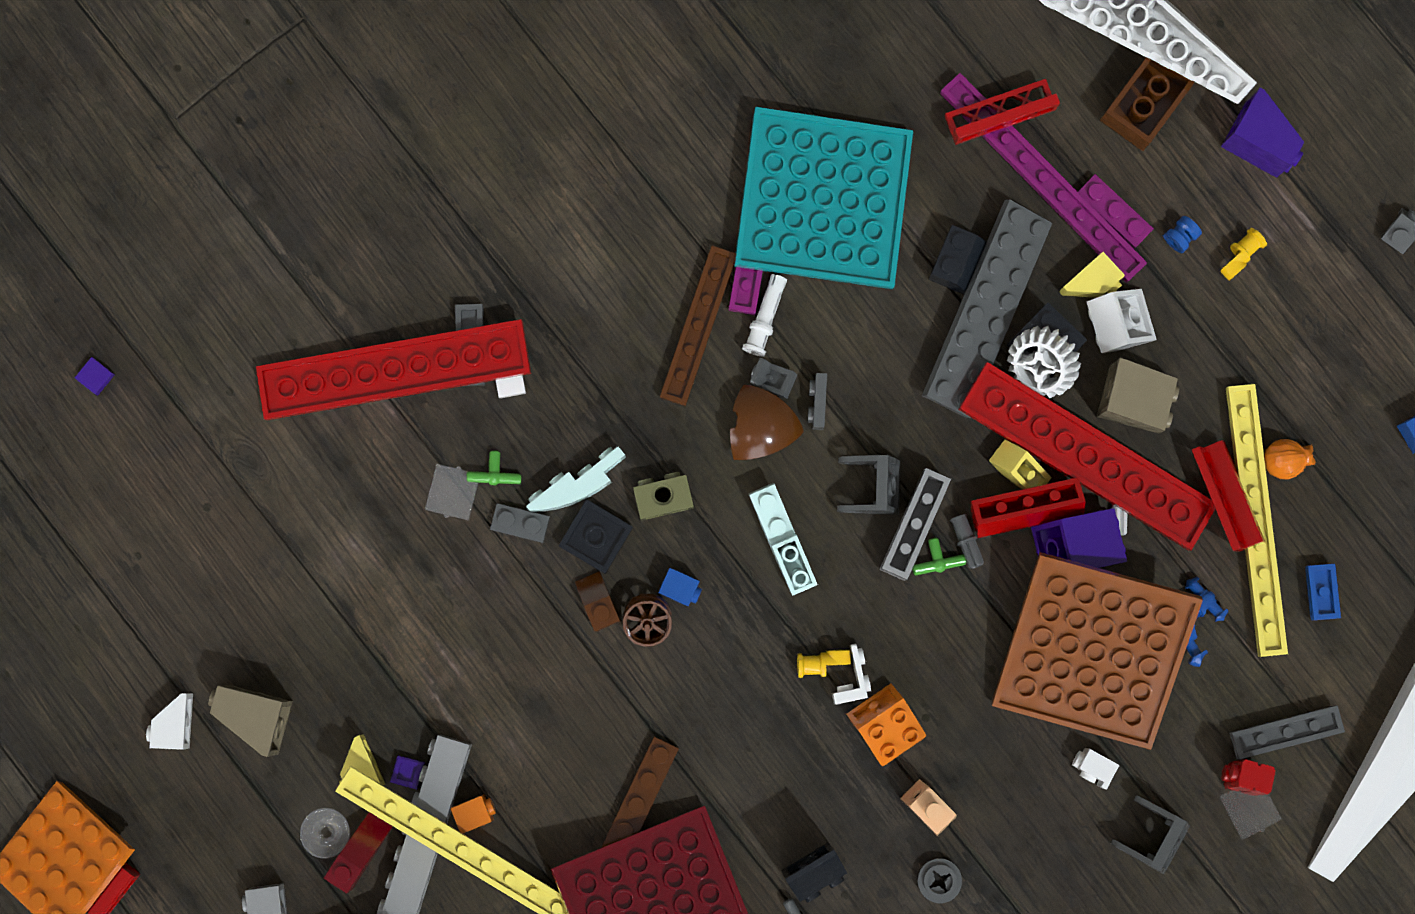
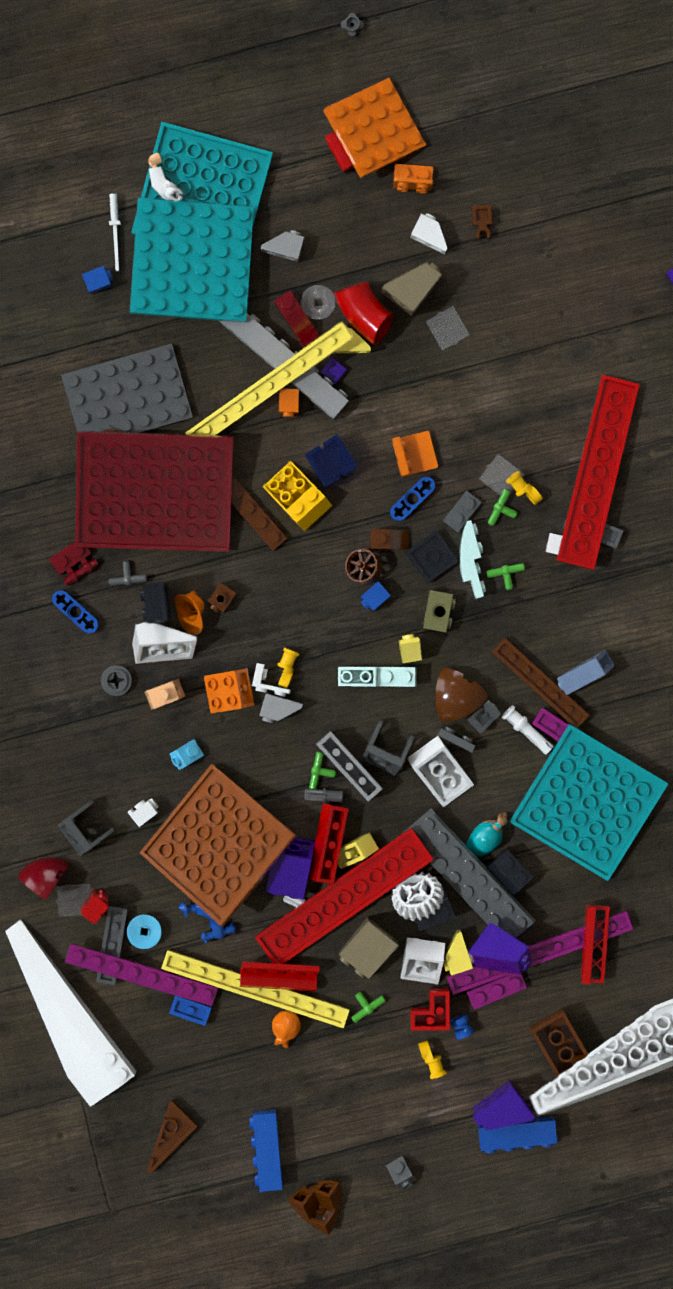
camera: 125 degrees right, 5 degrees up
none -> dark red brick [18,857,71,900]
none -> magenta plate [65,943,217,1006]
none -> medium azure piece [127,915,161,949]
none -> white slope [132,623,197,664]
none -> medium azure bracket [170,739,204,770]
none -> orange piece [173,591,205,635]
none -> reddish brown brick [208,582,237,613]
none -> light grey slope [259,693,303,723]
none -> yellow slope [263,461,332,531]
none -> clear blue piece [305,434,358,489]
none -> red brick [334,281,394,345]
none -> bright green piece [351,992,386,1023]
none -> blue beam [390,477,435,521]
none -> orange bracket [392,431,438,477]
none -> orange bracket [393,164,433,194]
none -> light yellow slope [398,634,422,663]
none -> white slope [407,736,474,807]
none -> red brick [410,988,450,1031]
none -> clear piece [426,306,469,351]
none -> teal hair [466,812,508,857]
none -> dark purple slope [468,922,532,975]
none -> reddish brown plate [471,205,492,239]
none -> blue brick [478,1116,557,1153]
none -> bright green piece [487,563,525,590]
none -> yellow connector [506,471,543,505]
none -> sand blue slope [557,650,614,695]

